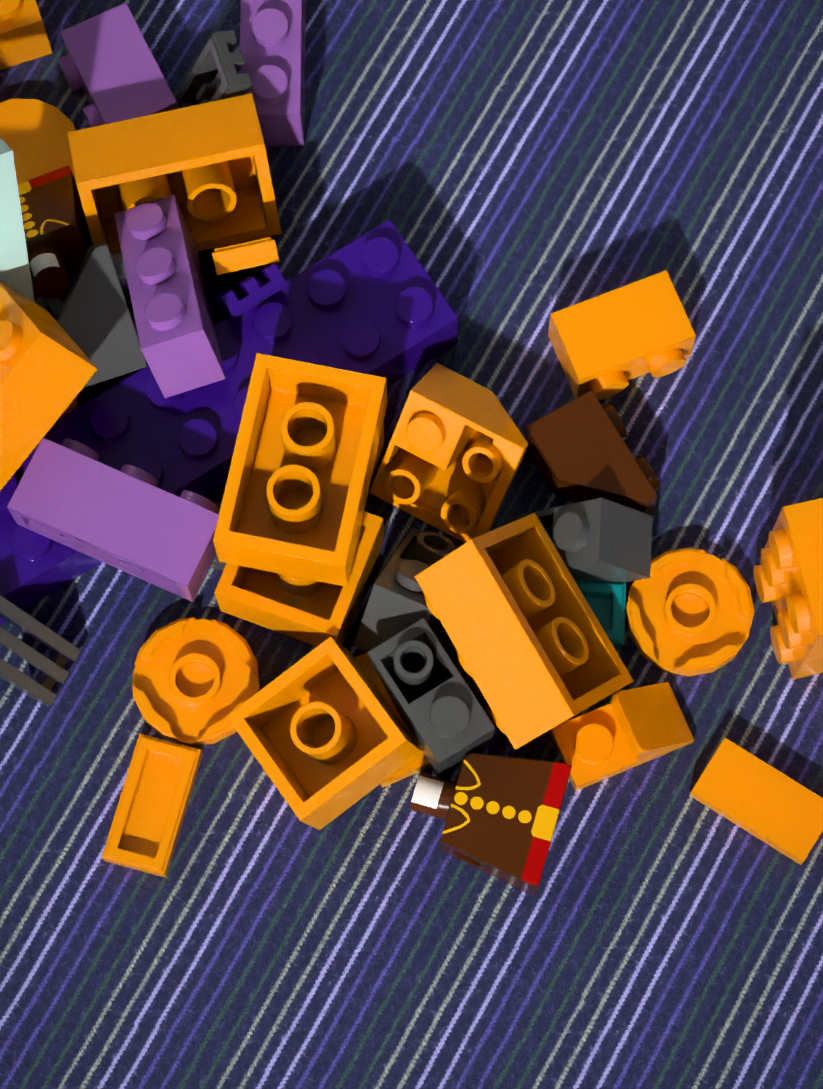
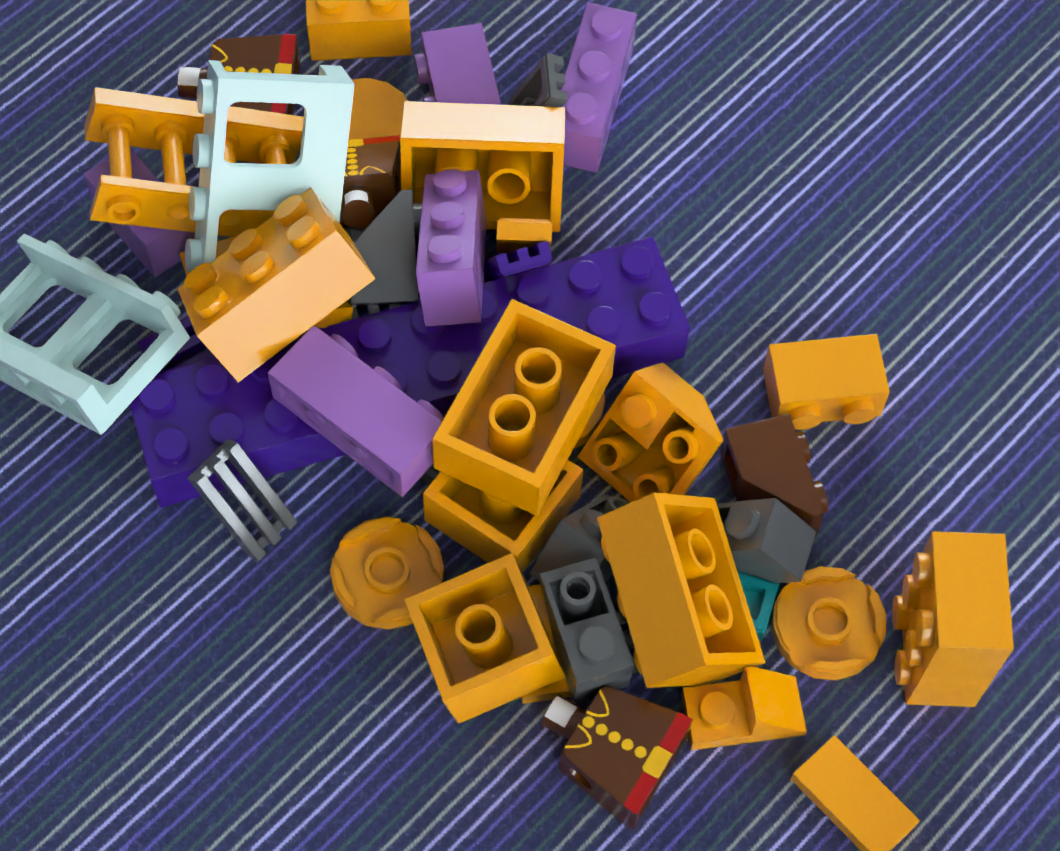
camera: 10 degrees right, 10 degrees down
light orange tile [102,733,203,878] -> none

